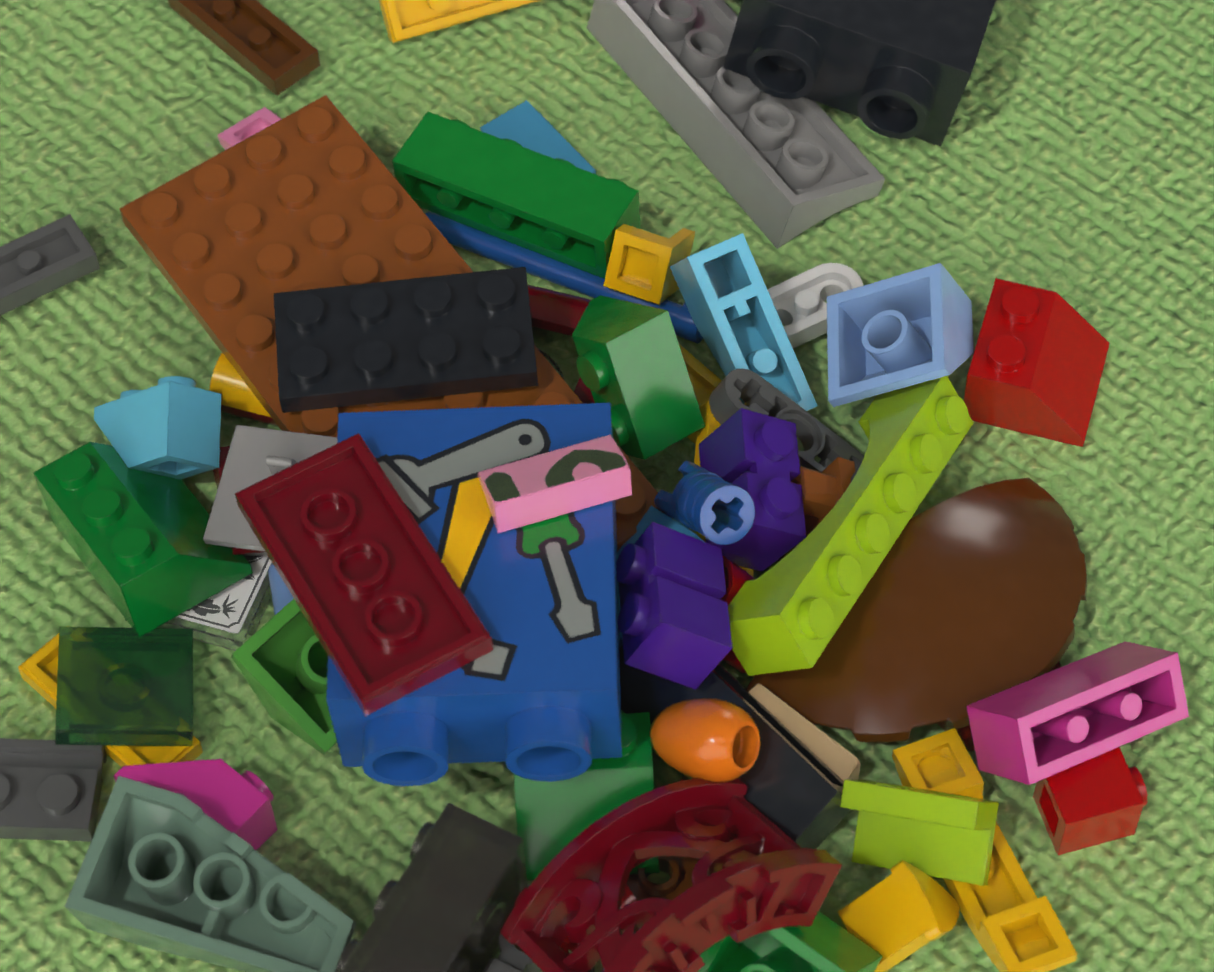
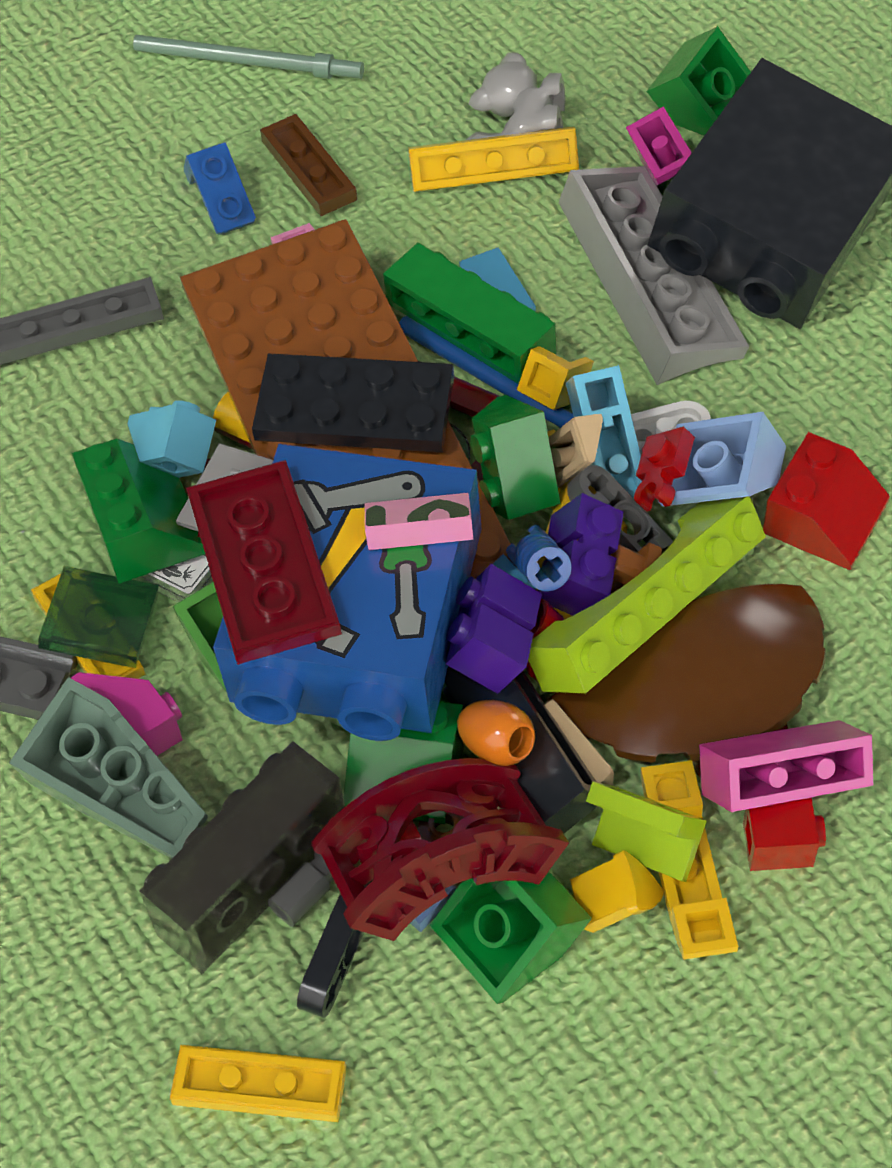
camera: 15 degrees right, 0 degrees up
none -> blue bracket [183,142,256,235]
none -> tan slope [549,414,603,488]
none -> red plate [634,426,695,512]

